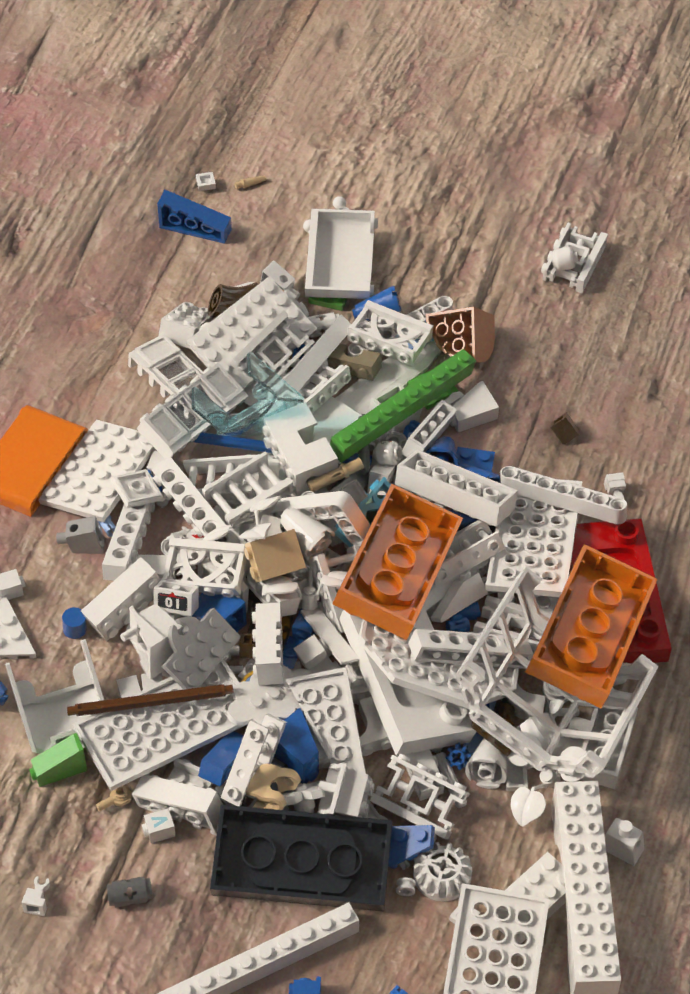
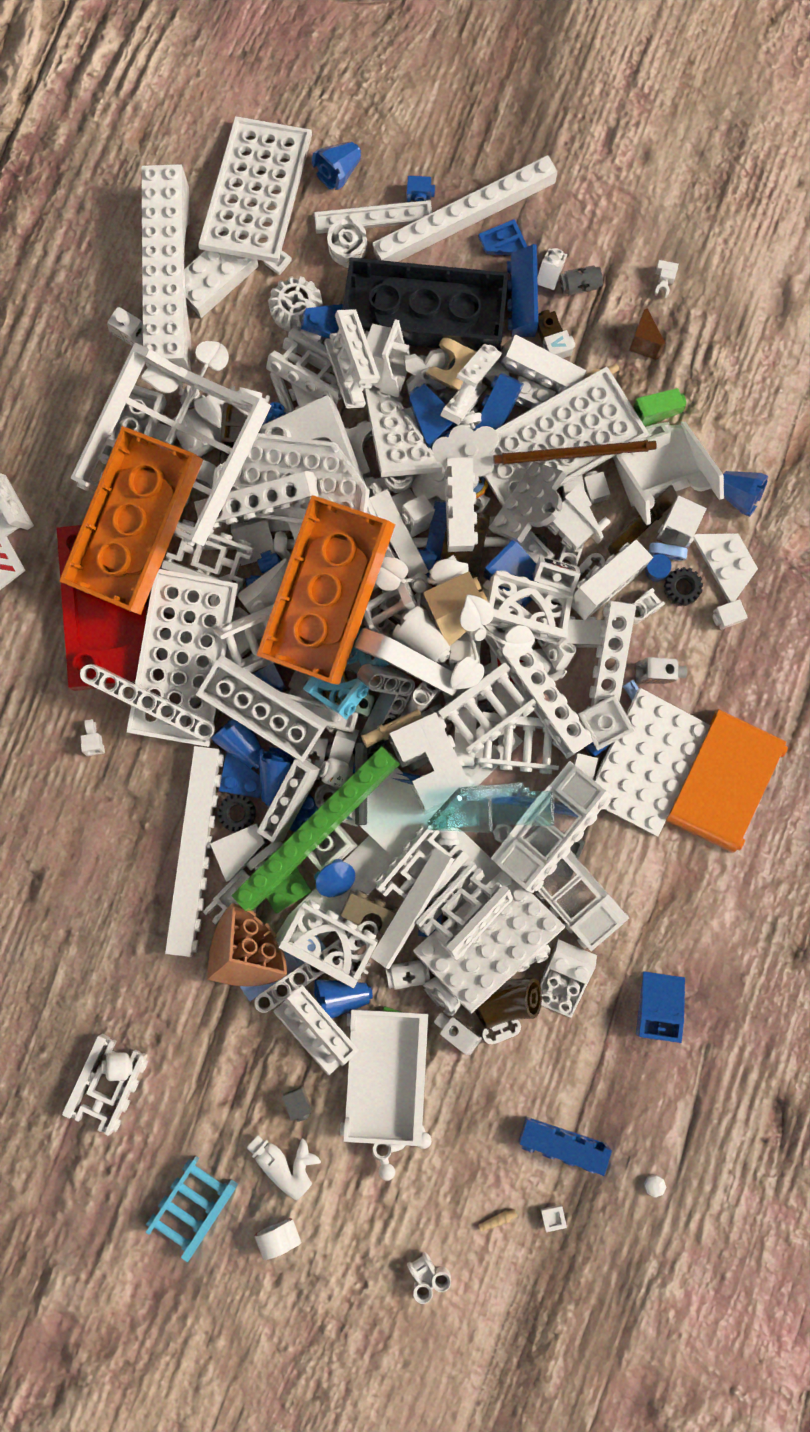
camera: 175 degrees left, 30 degrees up
white bush [396,877,416,896] -> none
dark brown panel [550,412,579,444] -> none
none -> medium azure fence [146,1156,238,1262]
none -> white brick [165,746,224,957]
none -> white hinge [203,869,250,924]
none -> black tyre [217,794,256,832]
none -> white piece [247,1135,321,1201]
none -> white piece [254,1218,301,1260]
none -> white fence [273,985,359,1076]
none -> dark grey brick [282,1086,312,1122]
none -> white tile [314,200,432,234]
none -> blue dish [314,859,355,897]
none -> white fence [324,310,380,408]
none -> white brick [327,219,368,268]
none -> white piece [407,1252,451,1304]
none -> blue wing [478,219,528,256]
none -> blue slope [507,244,538,337]
none -> white slope [537,248,567,290]
none -> dark brown brick [537,310,563,344]
none -> dark brown piece [606,485,678,556]
none -> reddish brown slope [629,308,666,360]
none -> white piece [633,588,665,624]
none -> blue slope [635,971,685,1043]
none -> white tile [644,1174,666,1197]
none -> light blue beam [648,543,688,561]
none -> white piece [657,496,707,548]
none -> black tyre [664,567,703,606]

